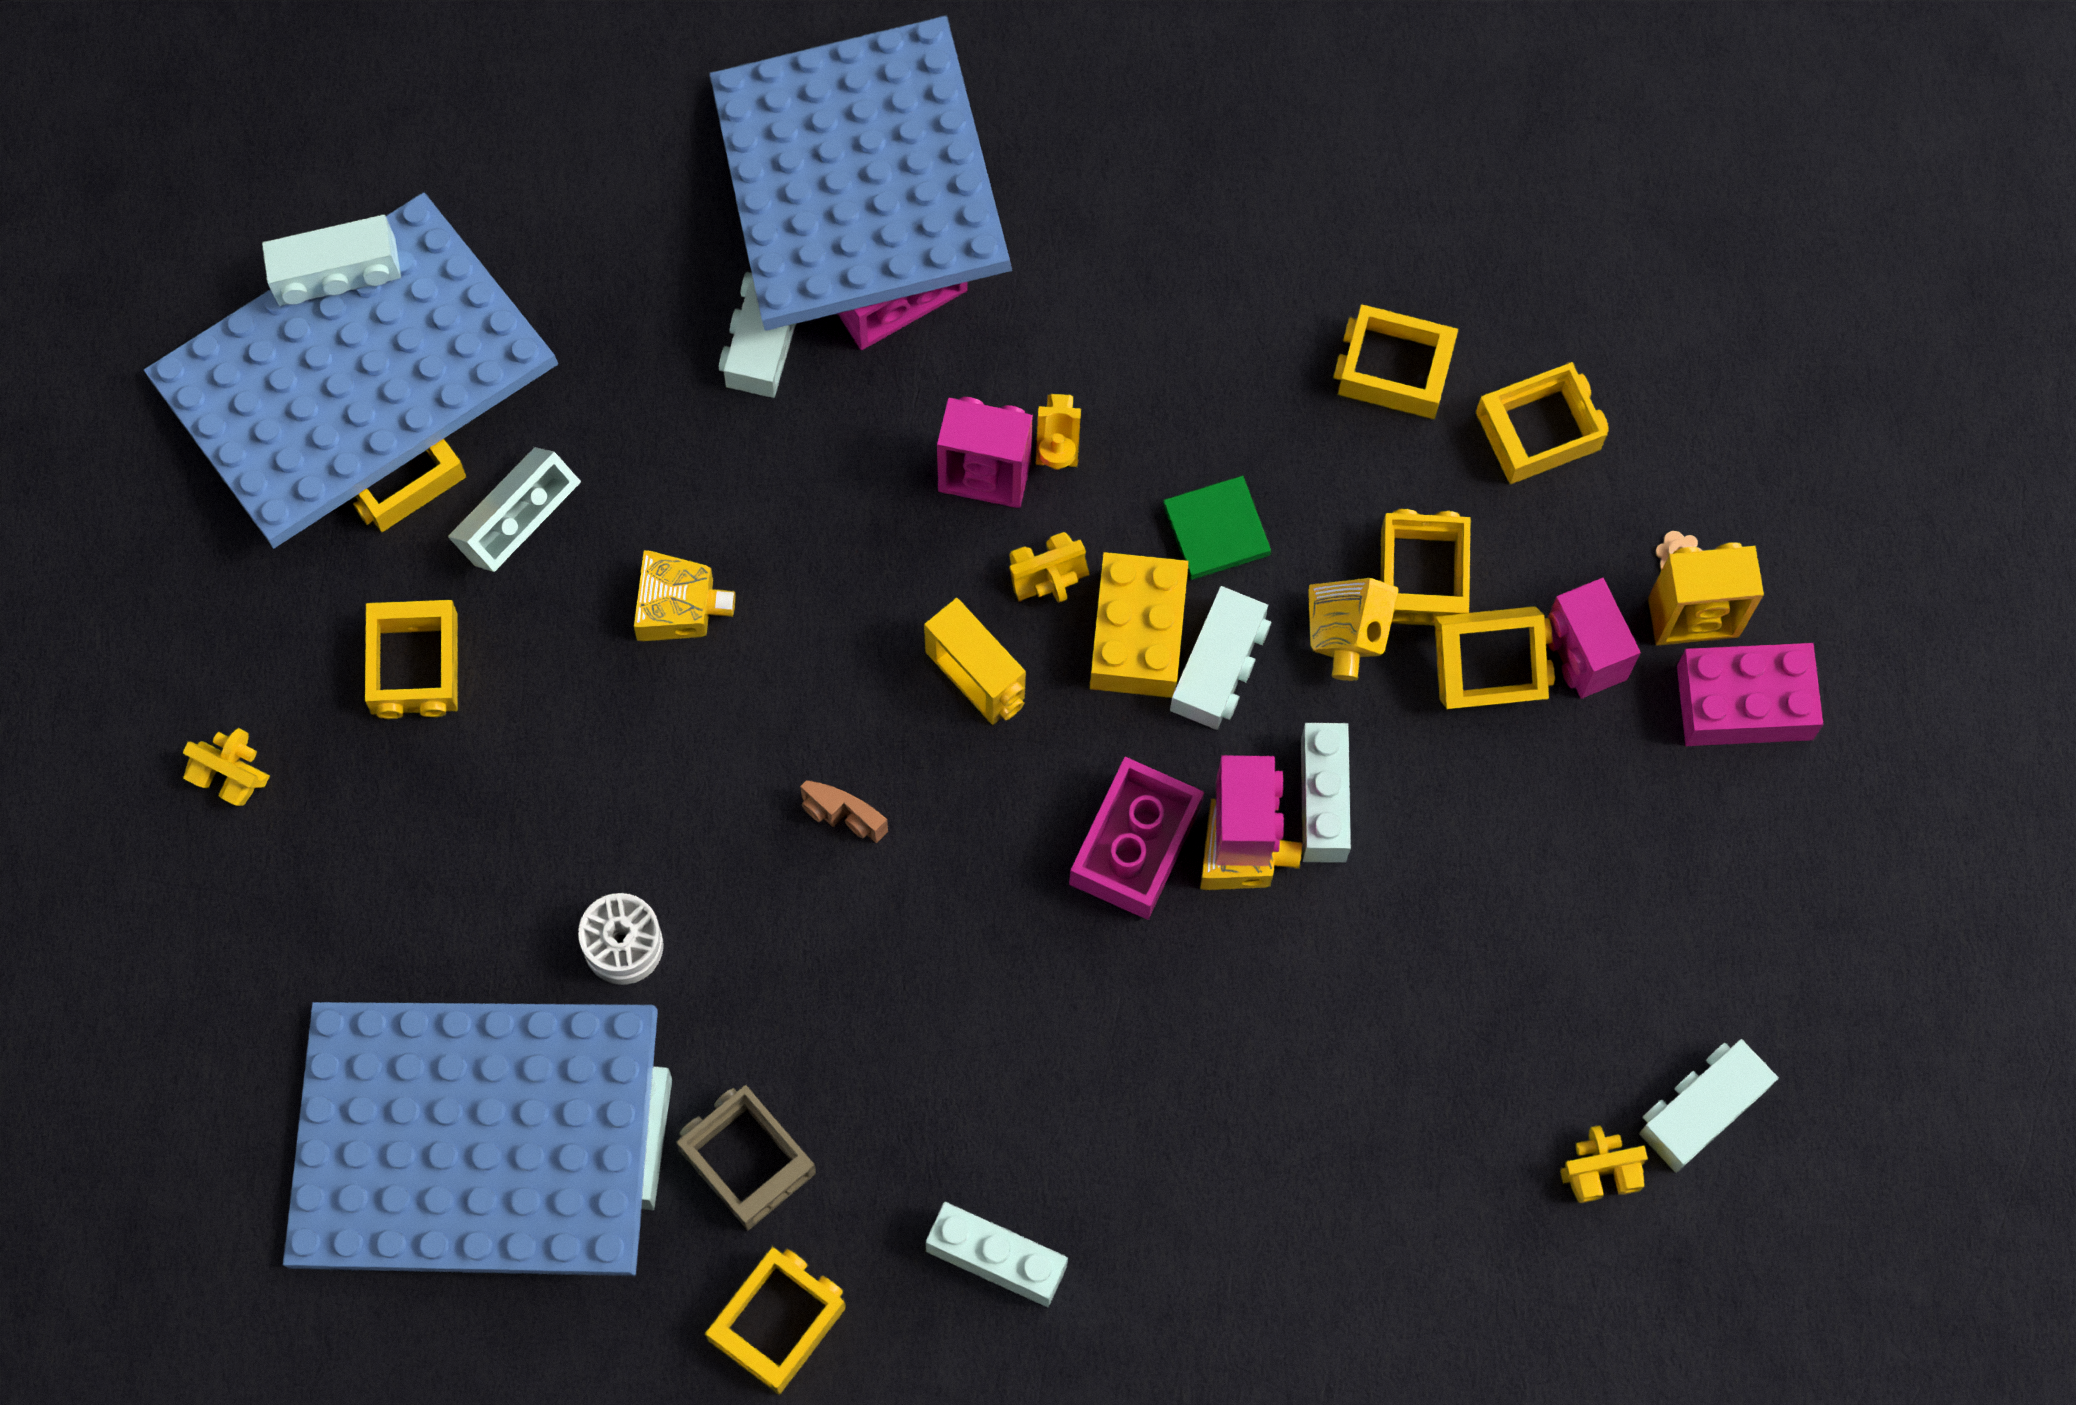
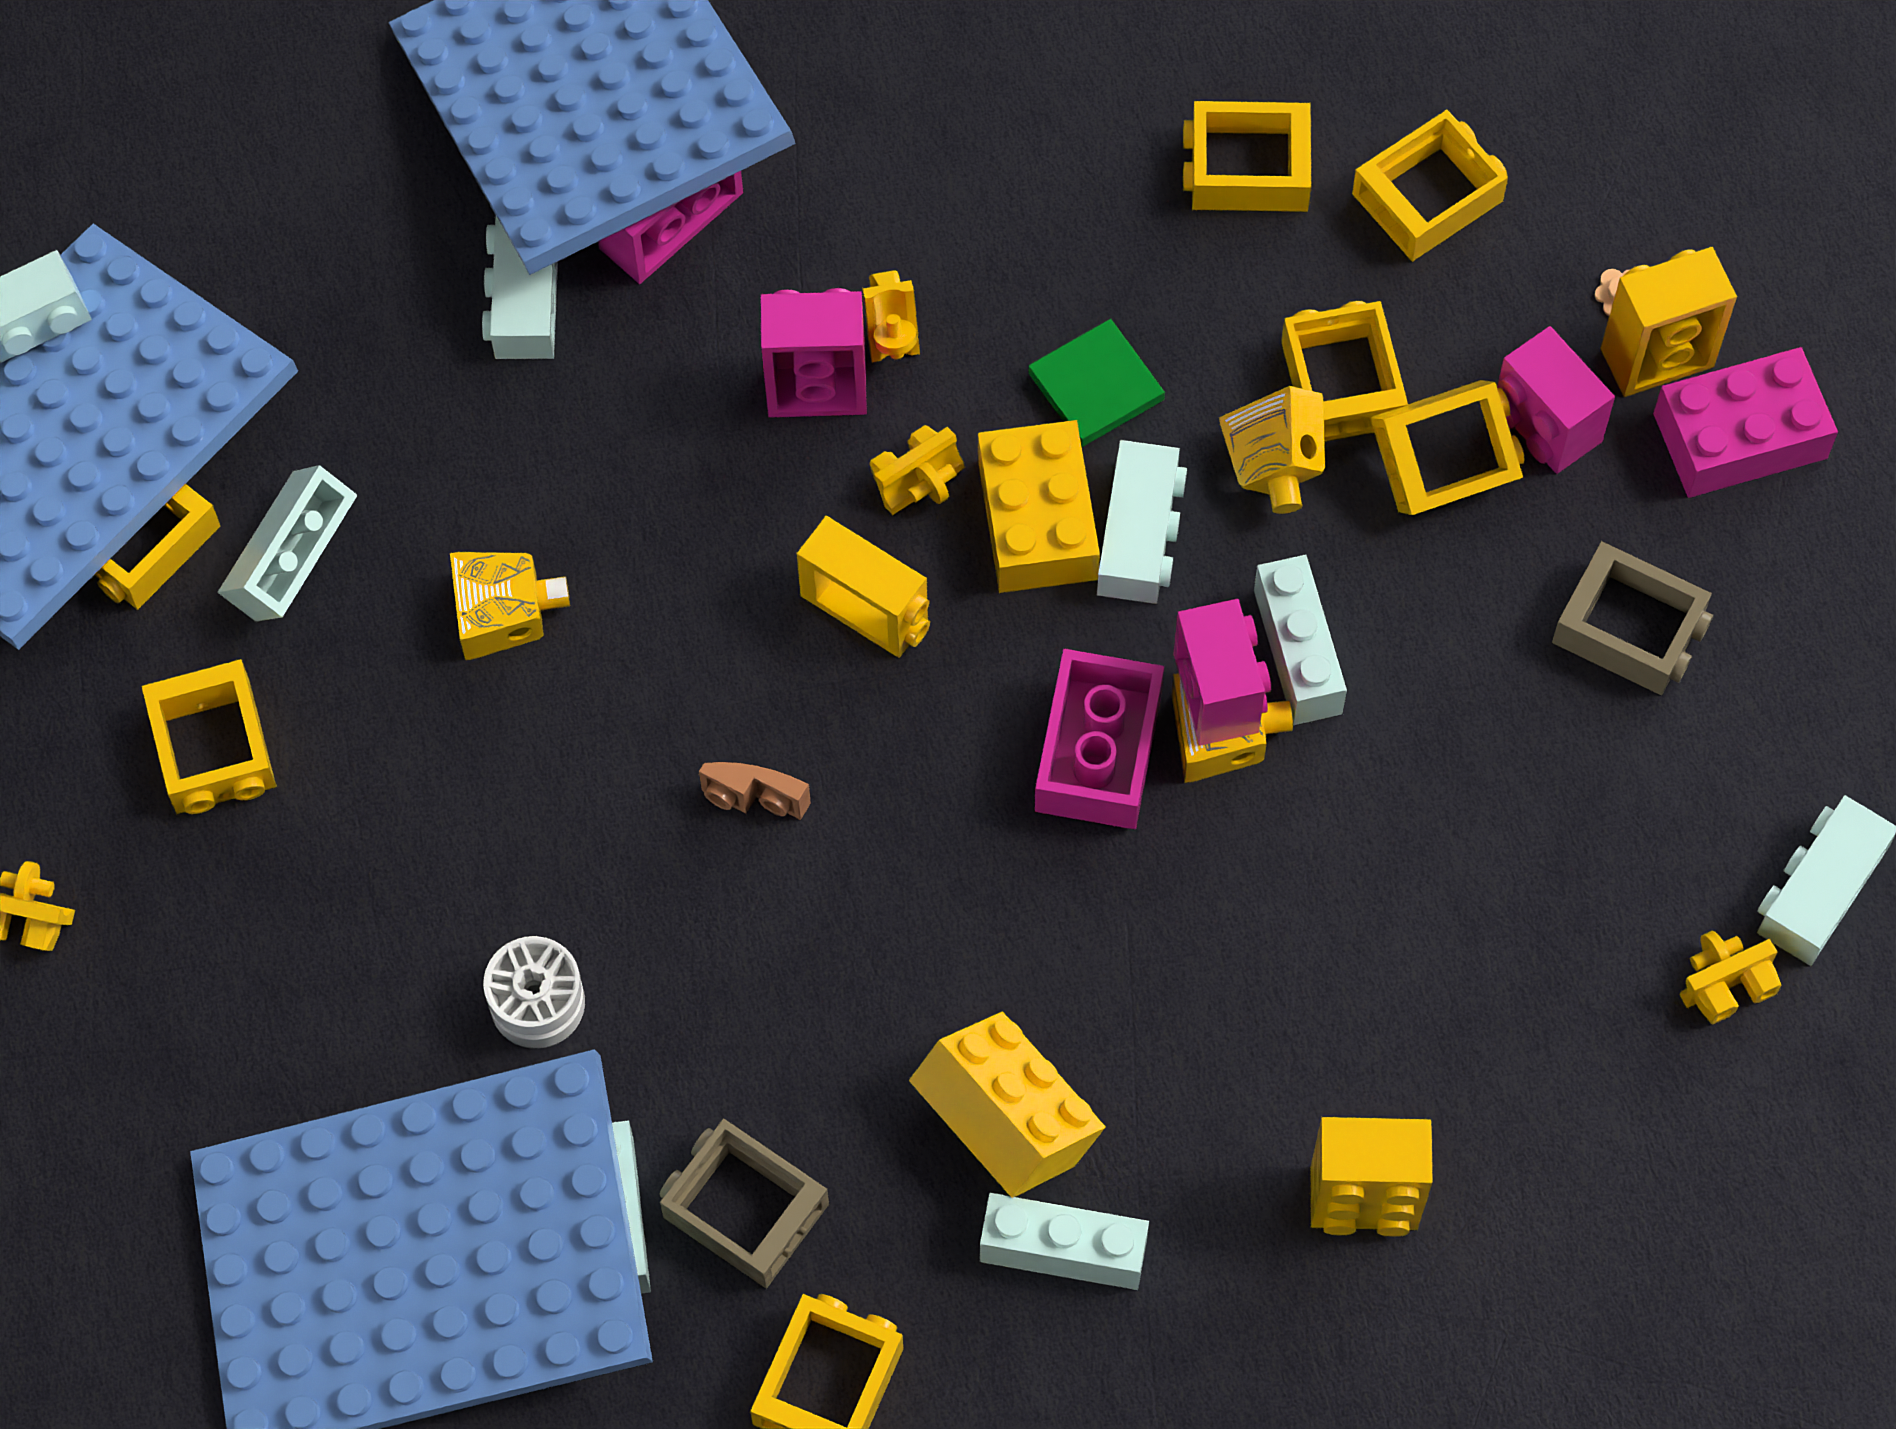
camera: 10 degrees left, 5 degrees down
none -> yellow brick [909,1011,1106,1198]
none -> yellow brick [1311,1117,1432,1237]
none -> dark tan window [1552,541,1713,695]

